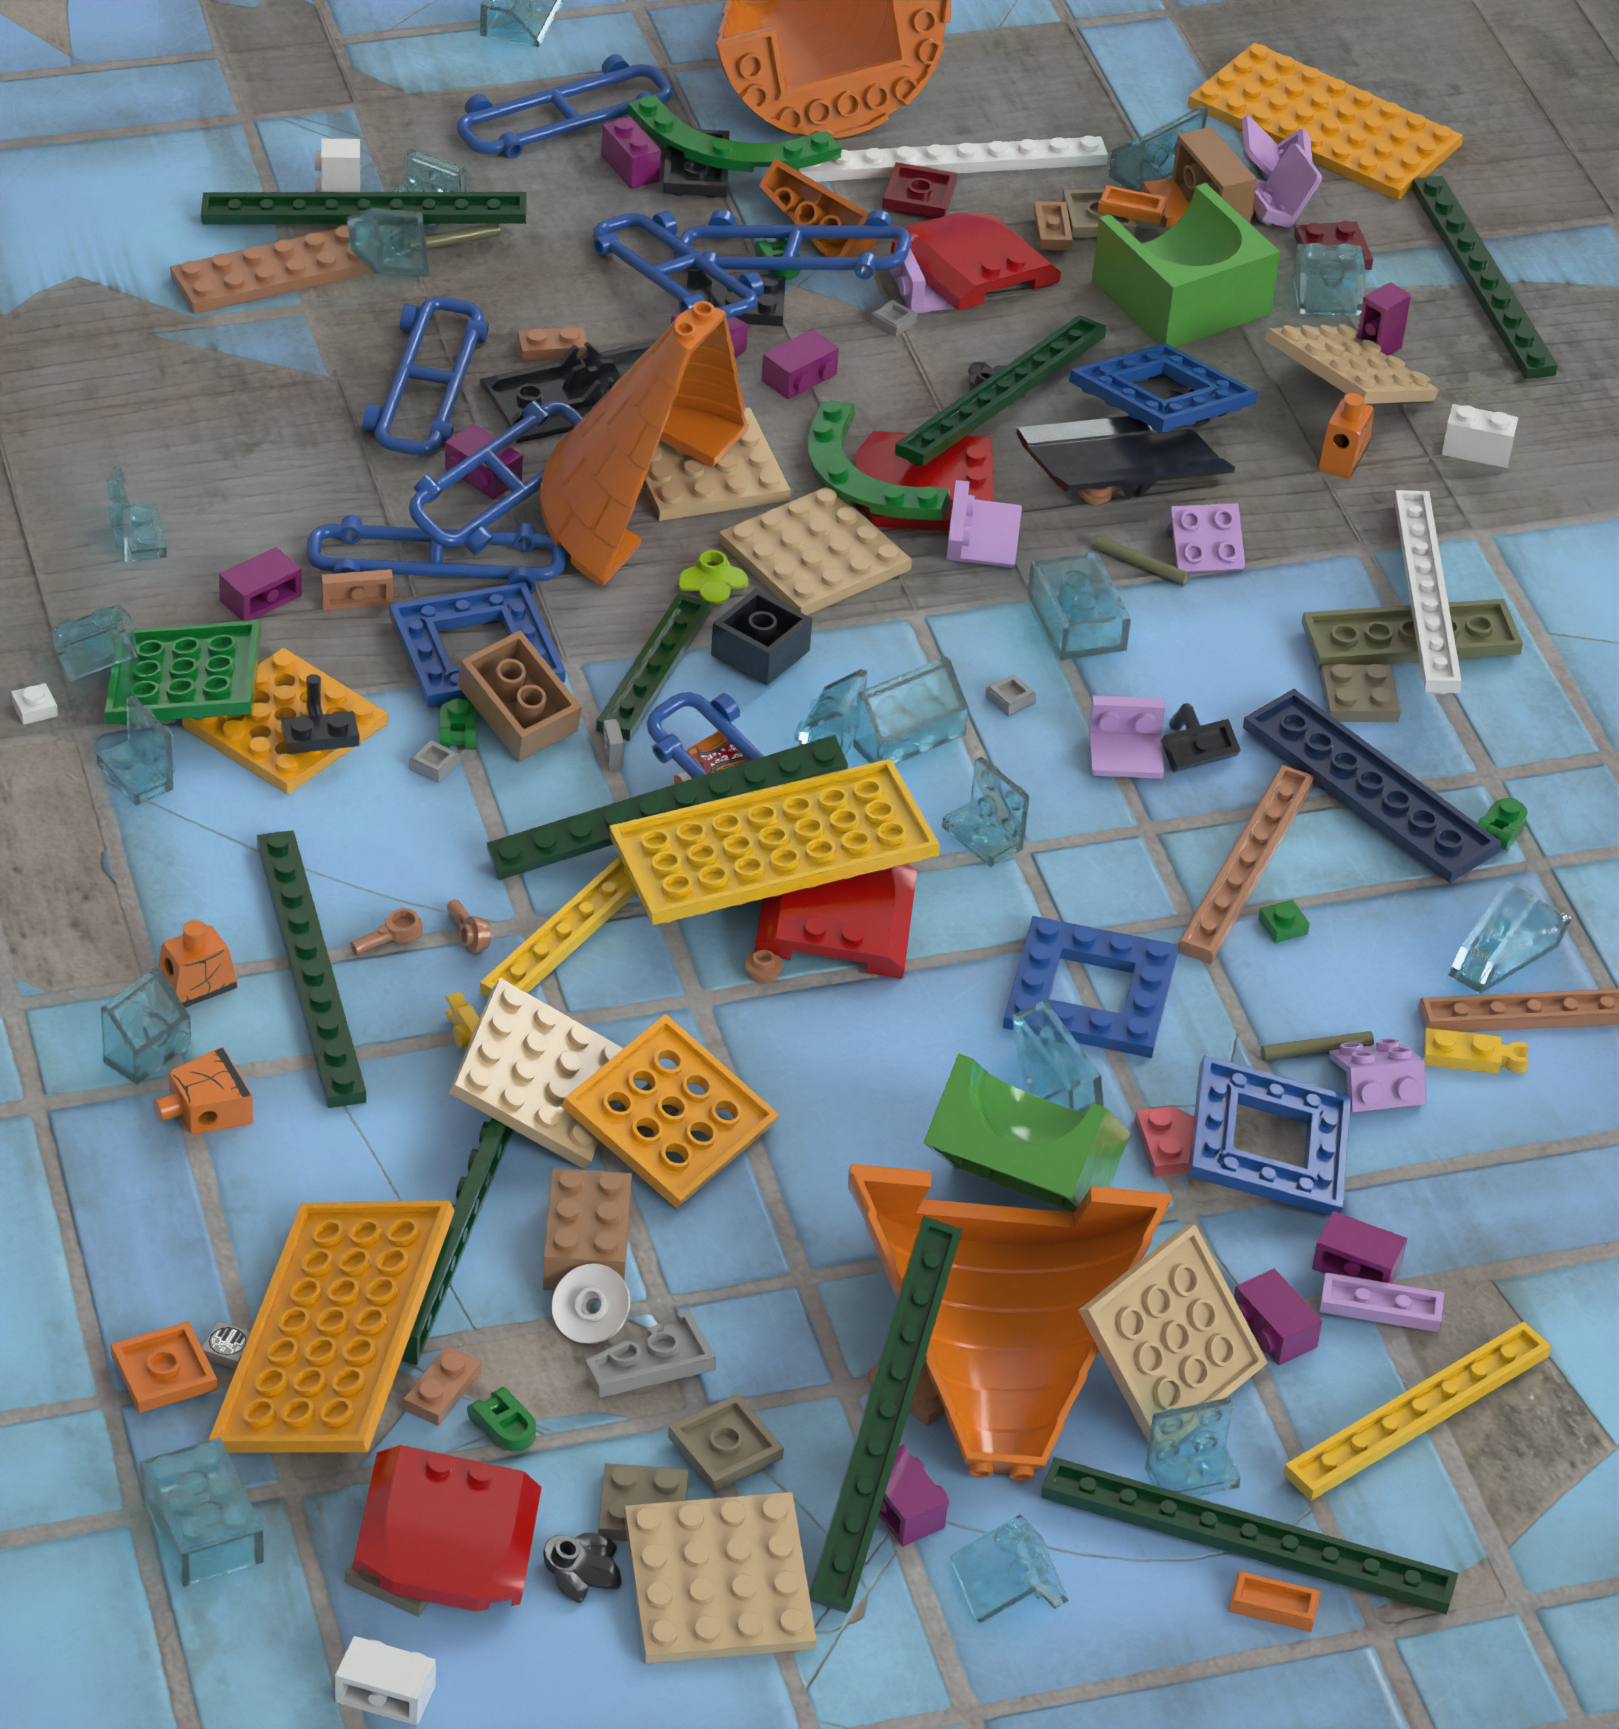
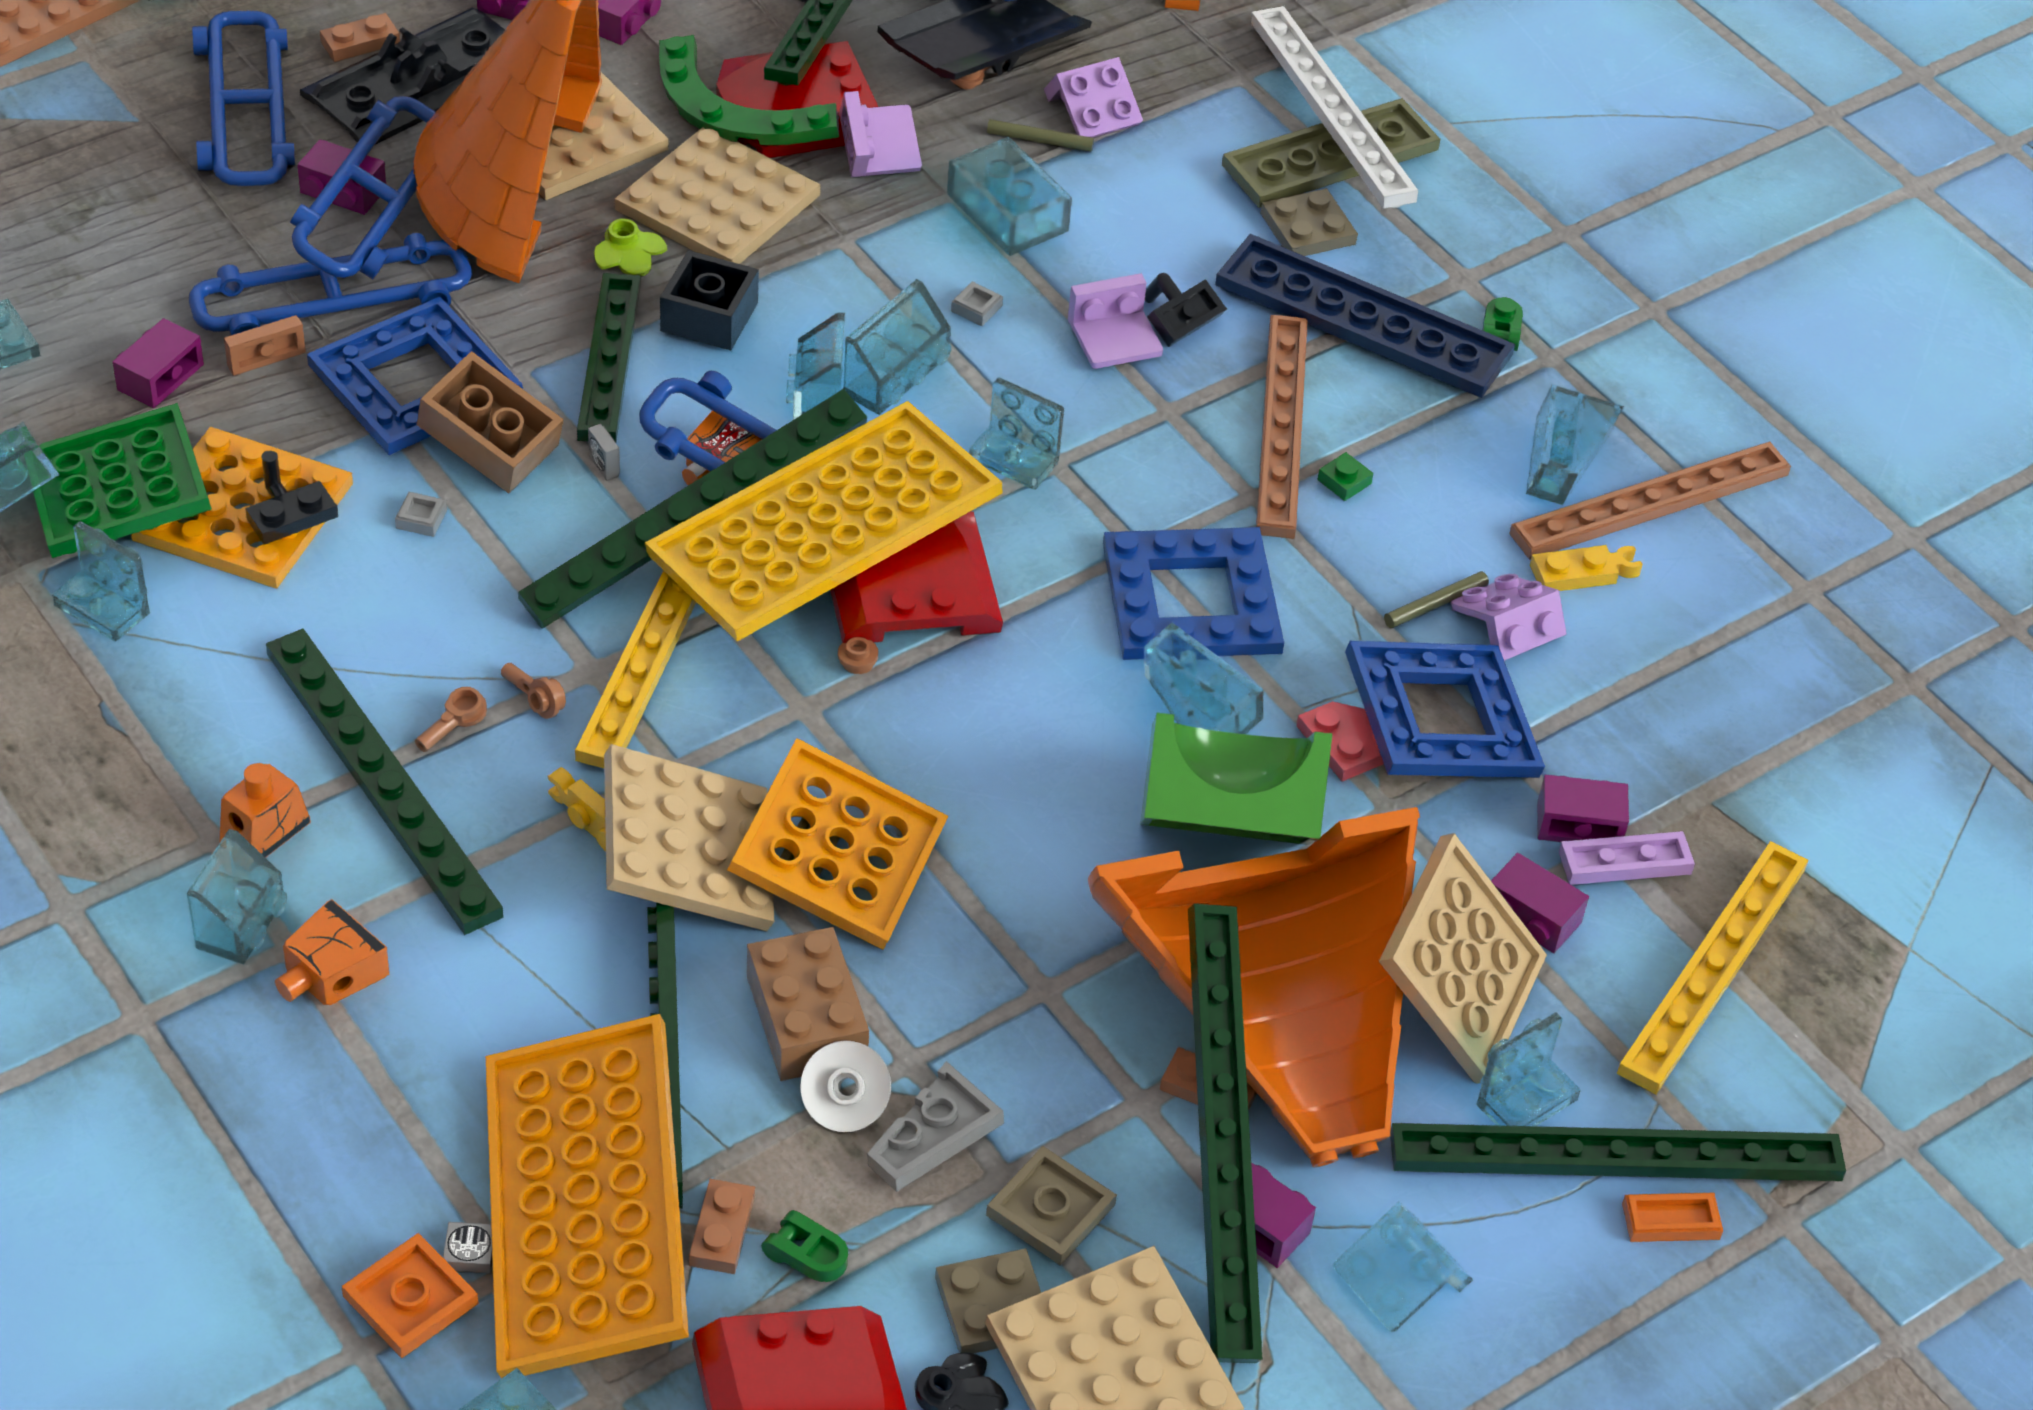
camera: 20 degrees left, 5 degrees up
green plate [439,699,476,749] -> none

